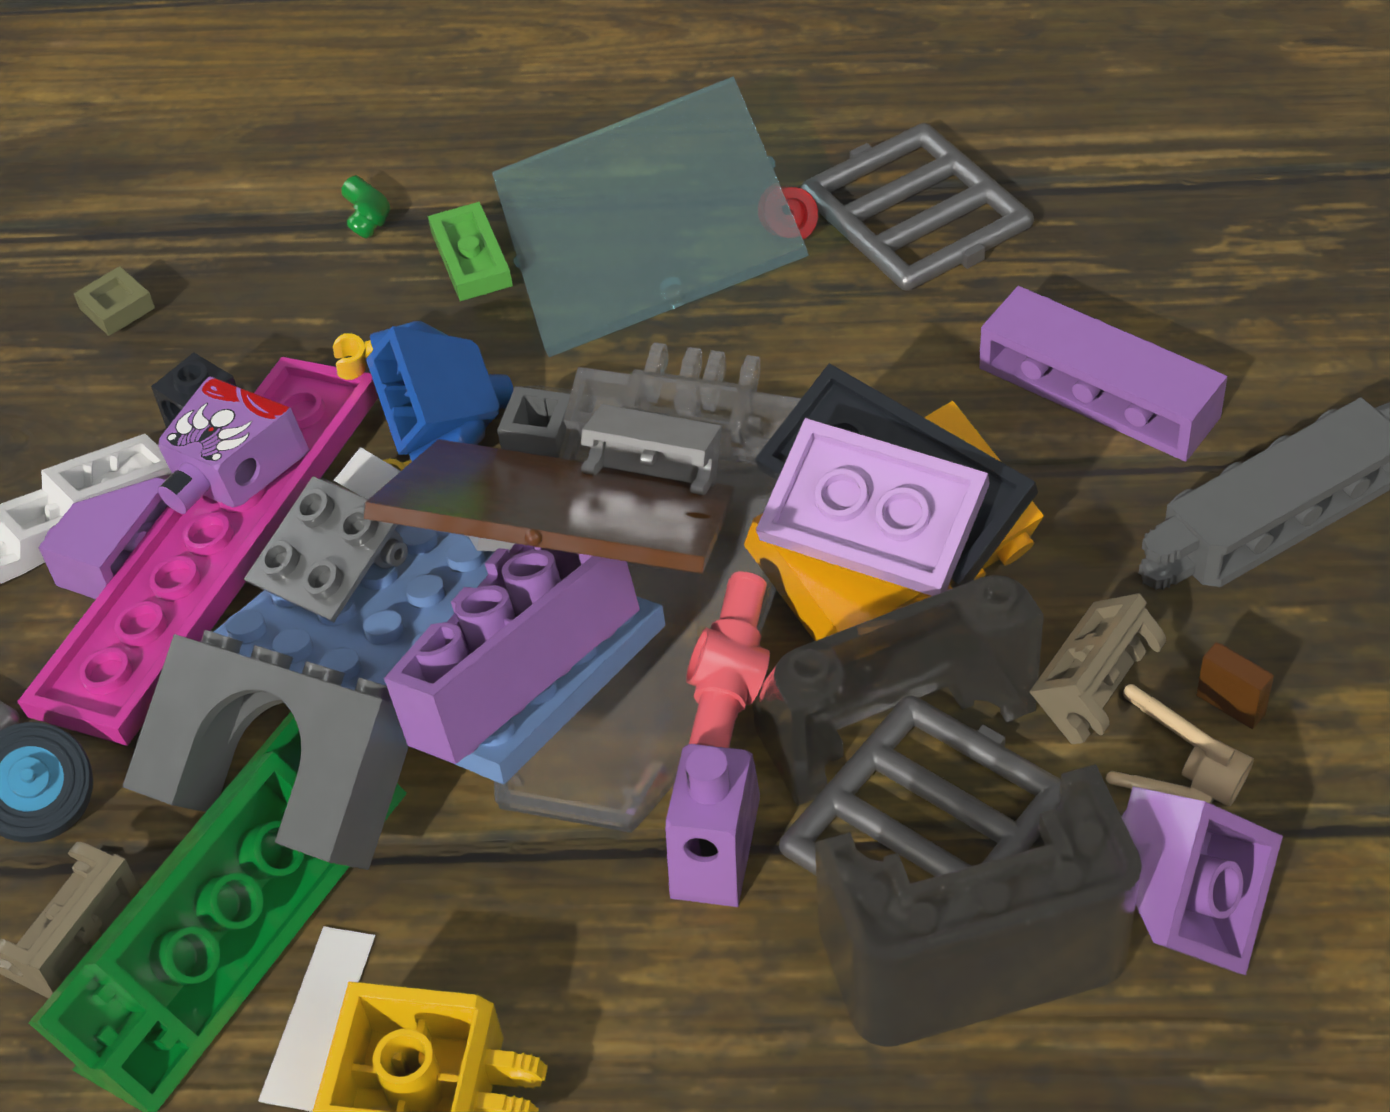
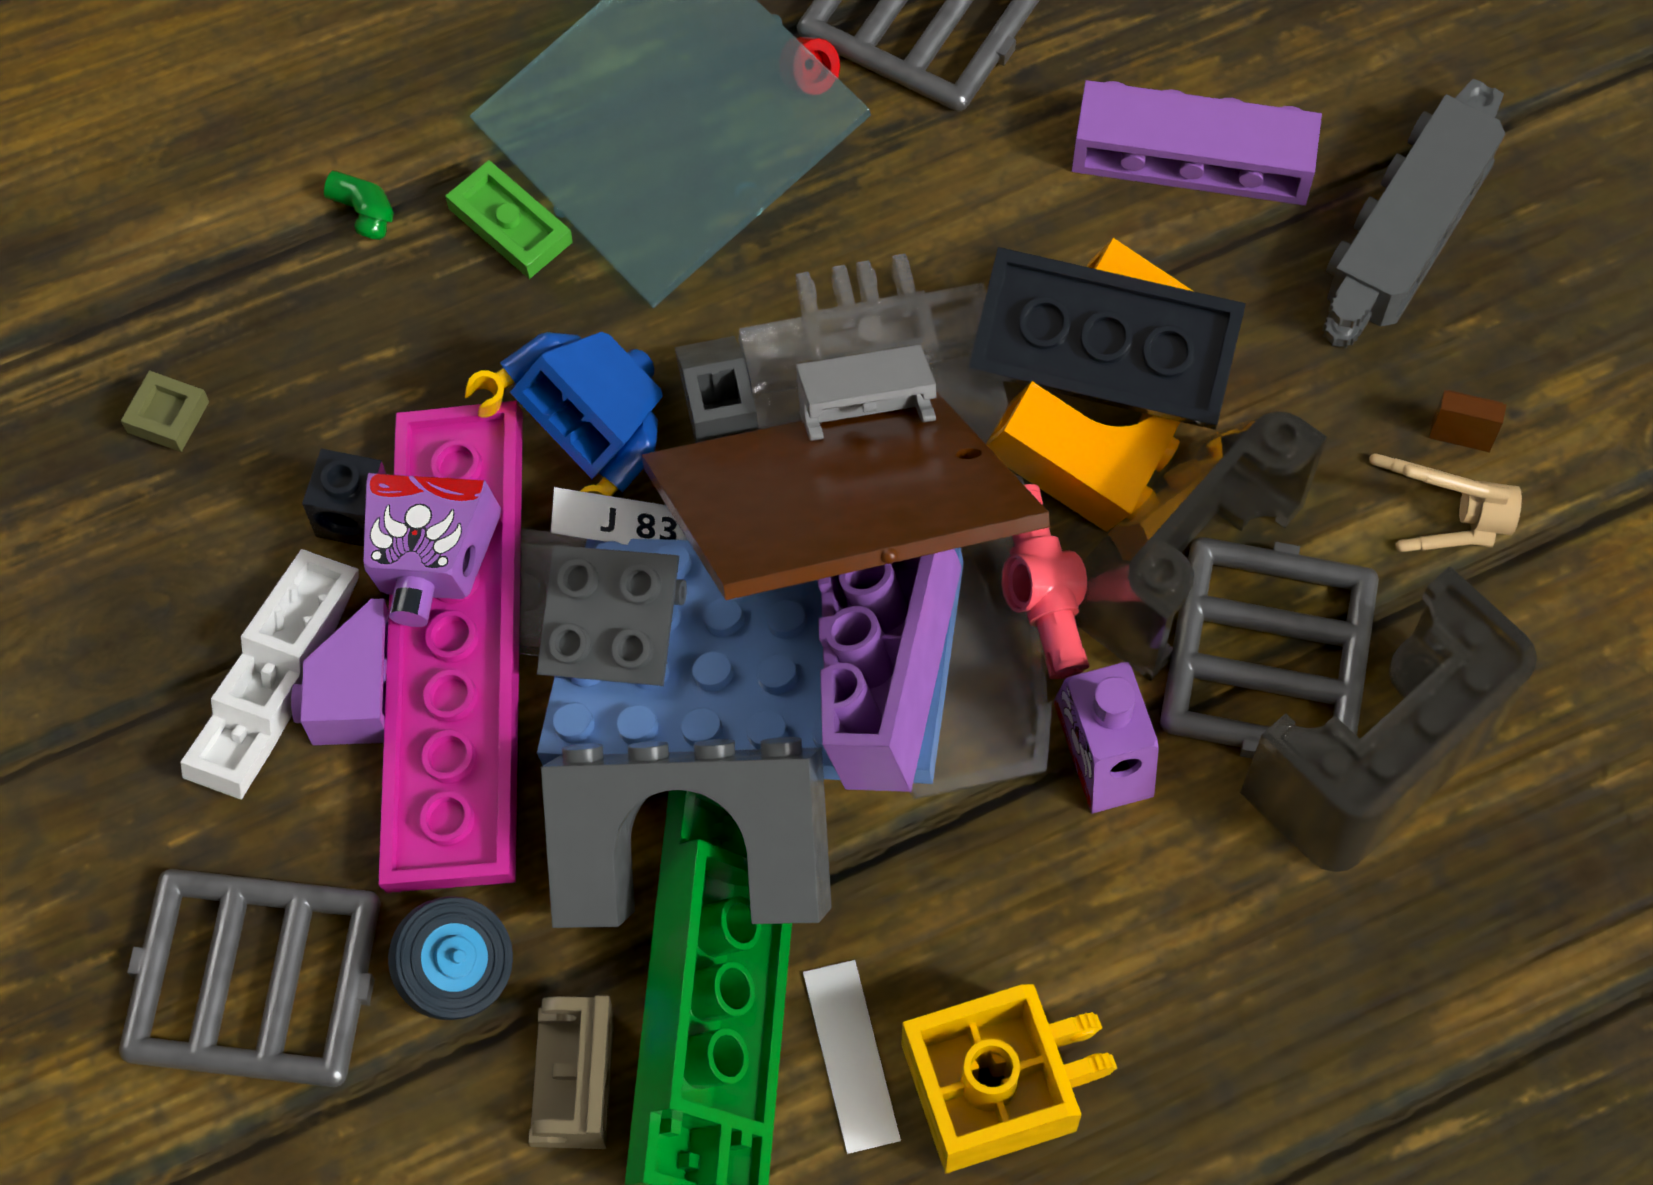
camera: 30 degrees left, 15 degrees up
lavender plate [756,418,990,599] -> none
dark tan hinge [1029,593,1166,744] -> none
medium lavender slope [1114,786,1283,975] -> none

